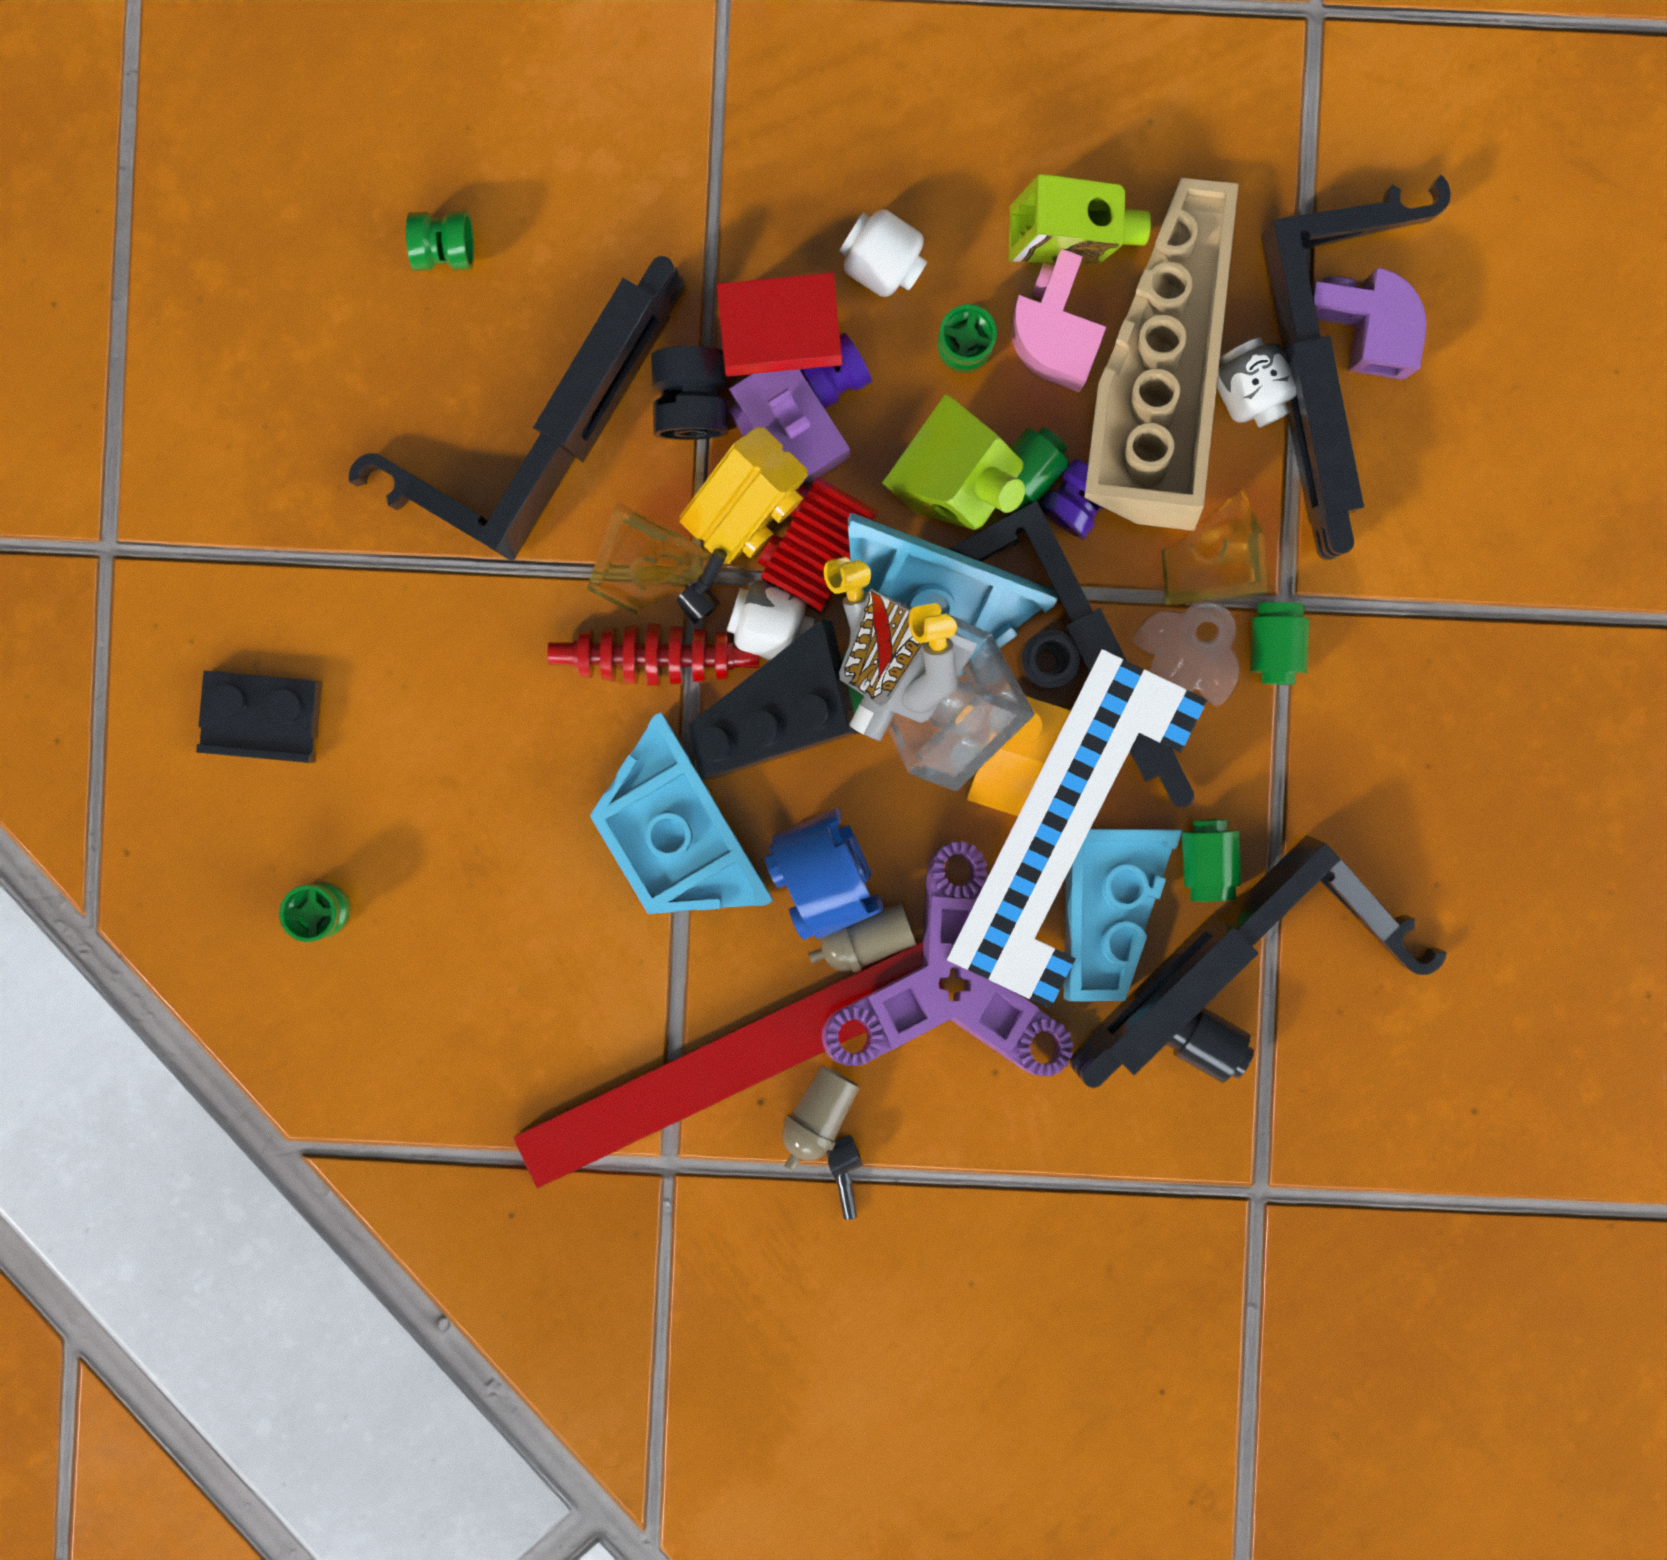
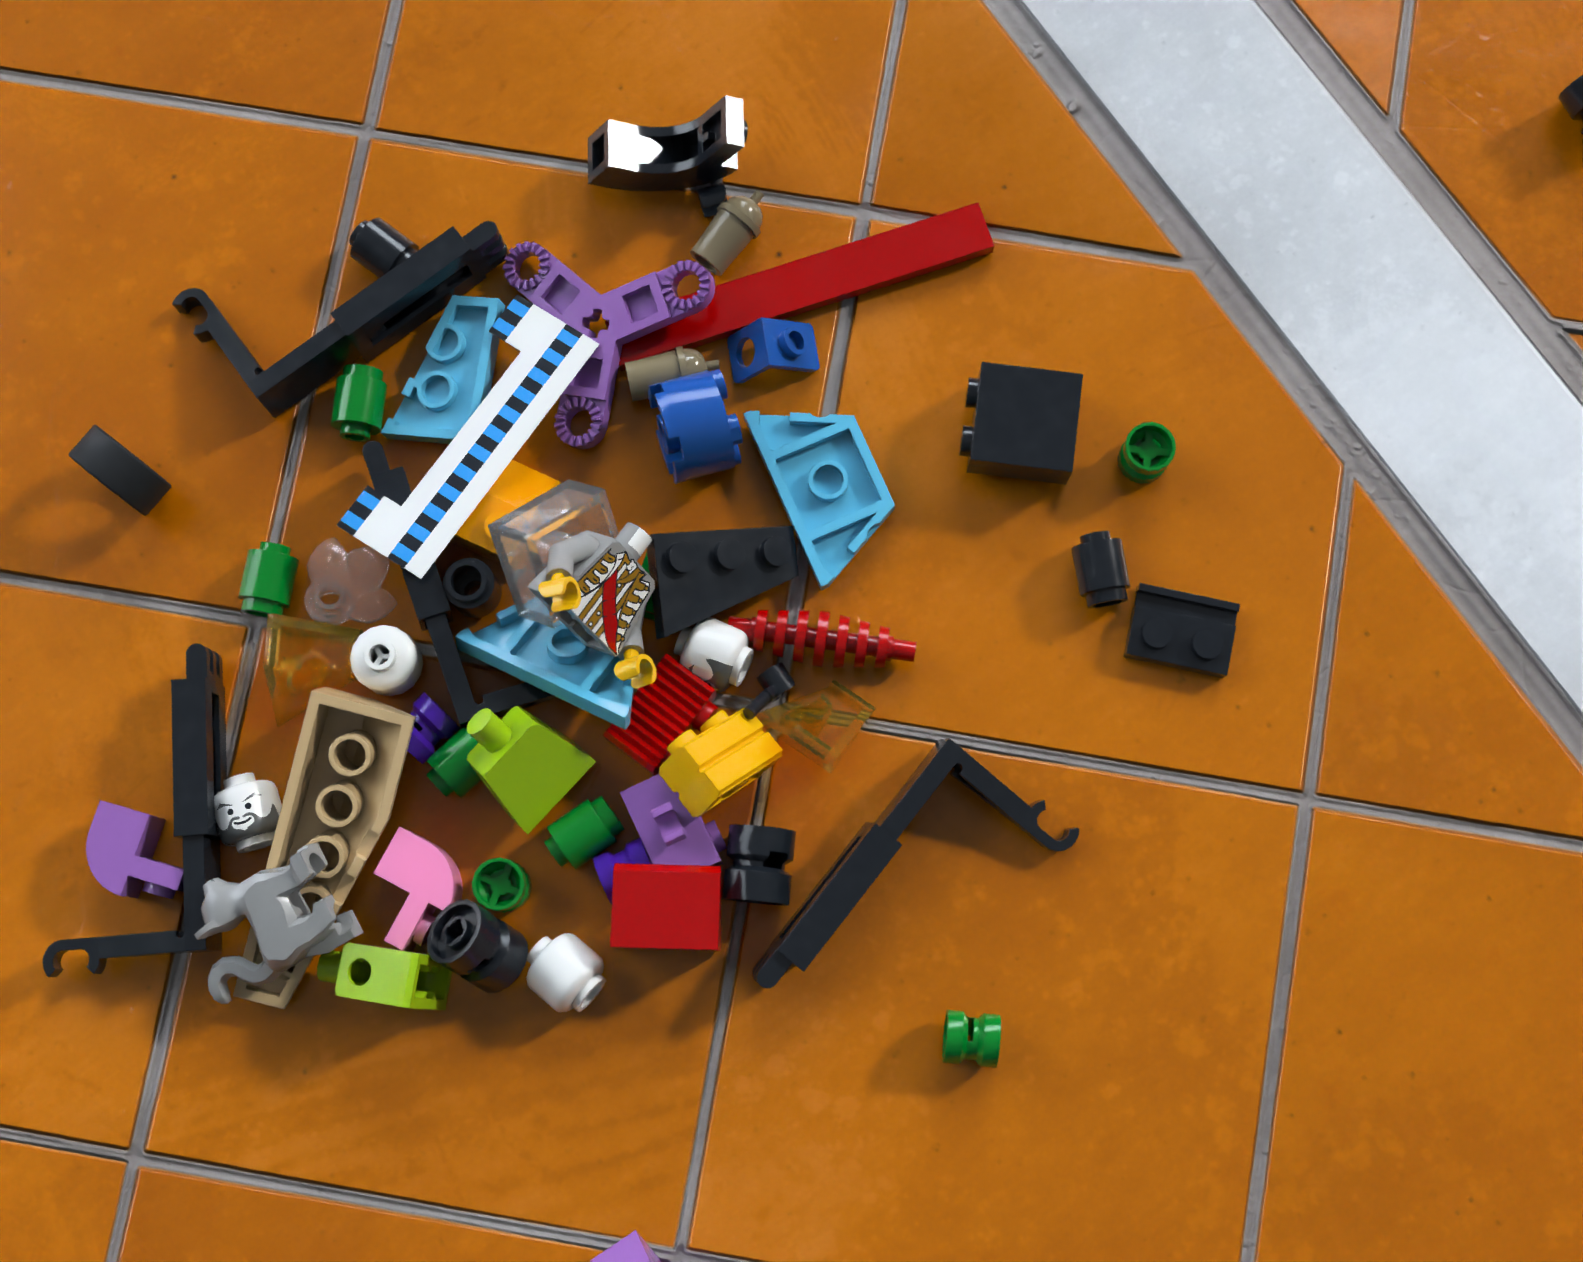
camera: 170 degrees left, 10 degrees down
none -> black tyre [69,425,171,516]
none -> light grey animal [194,842,364,1004]
none -> white head [350,625,423,696]
none -> black wheel [427,899,528,993]
none -> green brick [544,795,625,869]
none -> black arch [588,95,748,191]
none -> blue bracket [727,317,820,384]
none -> black brick [959,362,1083,485]
none -> black brick [1071,531,1131,608]

